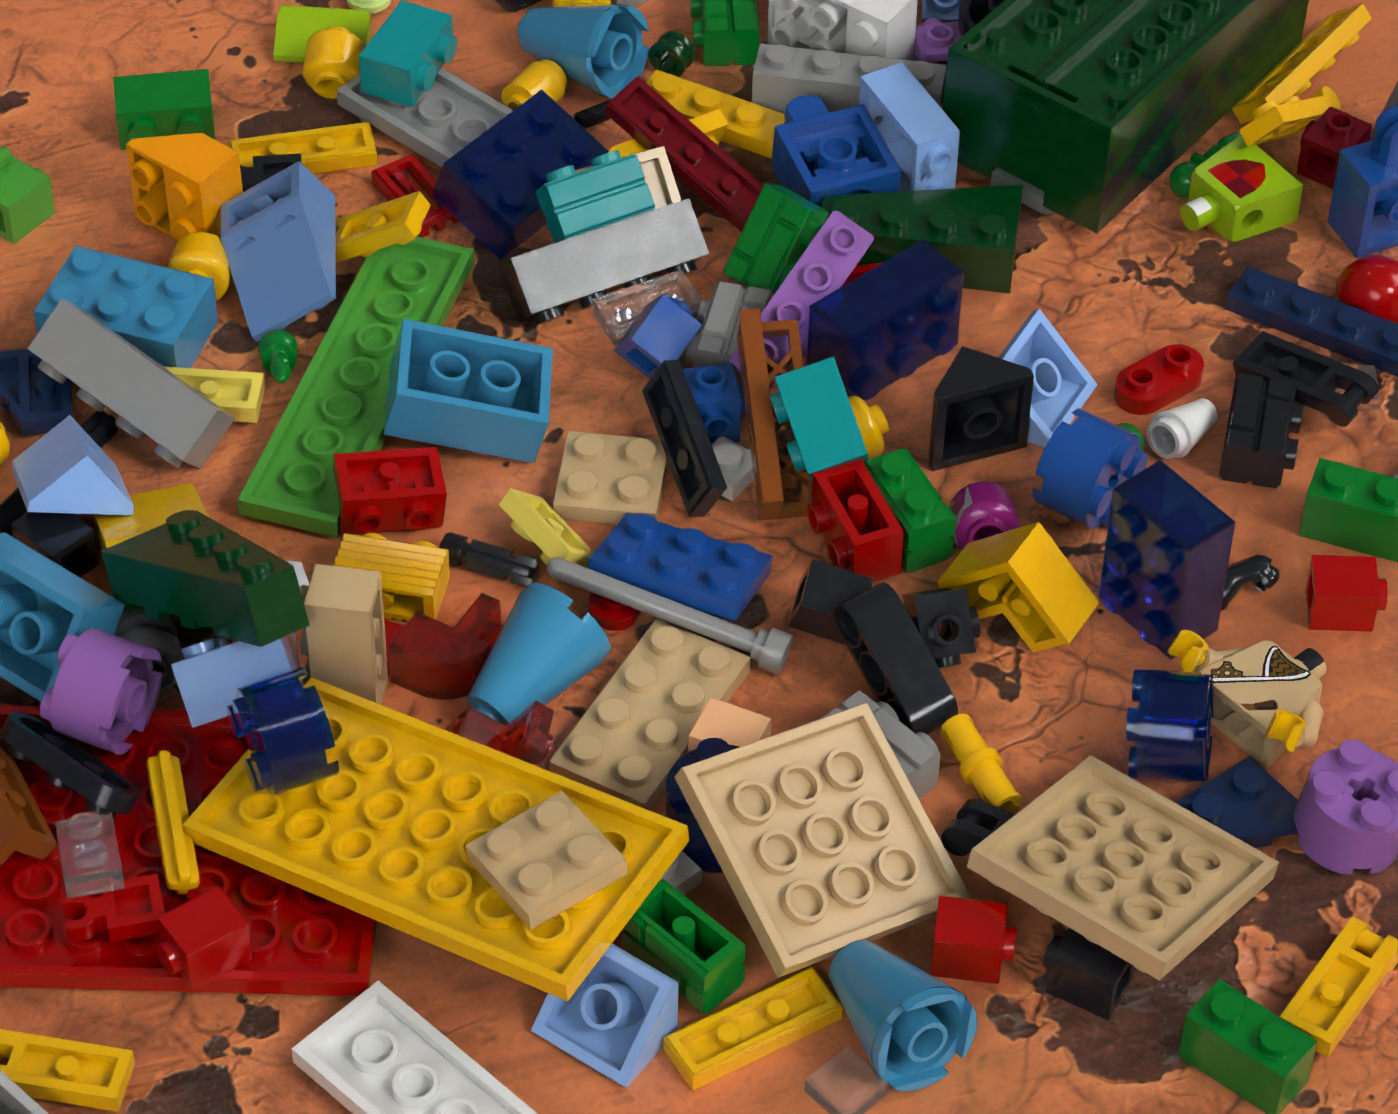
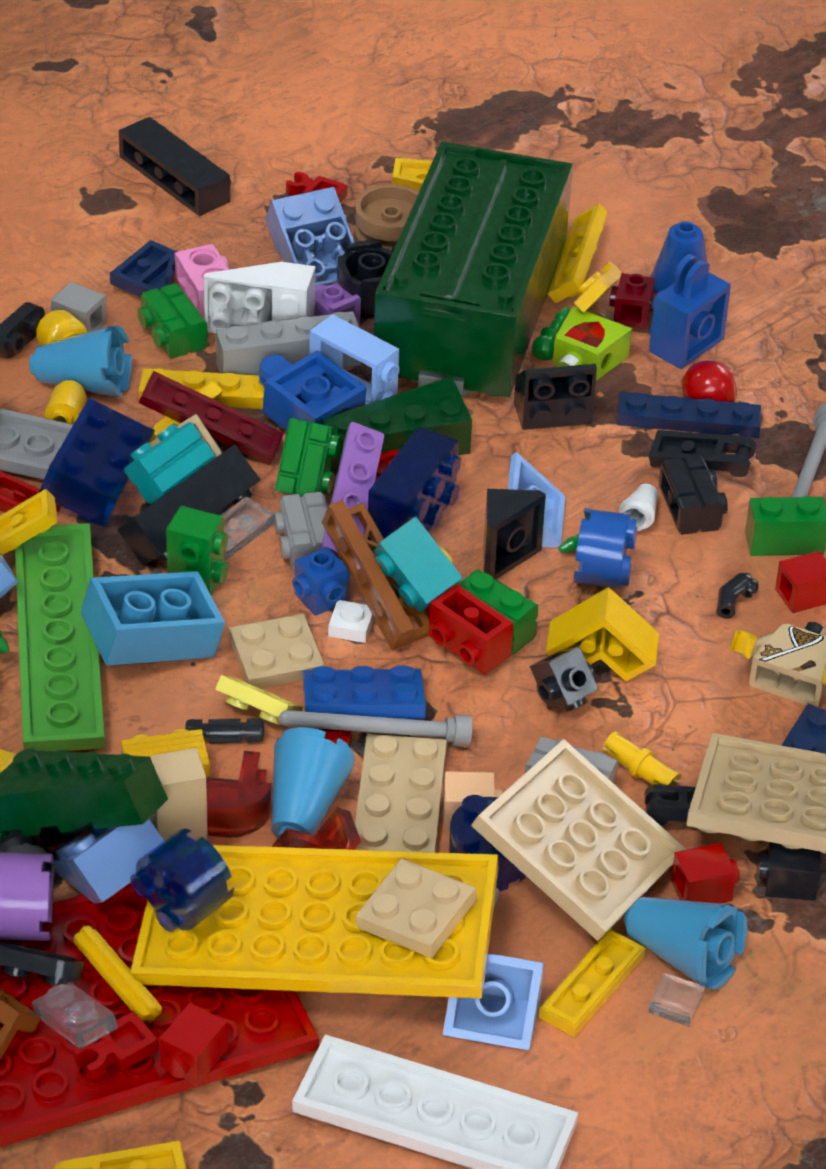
camera: 25 degrees left, 5 degrees down
red bracket [333,447,447,535] -> none
black piece [564,98,613,133] -> none
blue brick [614,294,702,379] -> none
green brick [622,879,746,1014] -> none
black tile [642,360,727,517] -> none
dark green bush [648,31,696,77] -> none
black brick [788,559,874,645] -> none
black beam [833,582,958,734] -> none
magenta head [949,482,1020,551] -> none
clear blue brick [1099,460,1235,660] -> none
red plate [1114,344,1204,415] -> none
clear blue brick [1126,669,1214,783] -> none
none -> green brick [166,506,229,595]
none -> black slope [514,364,597,430]

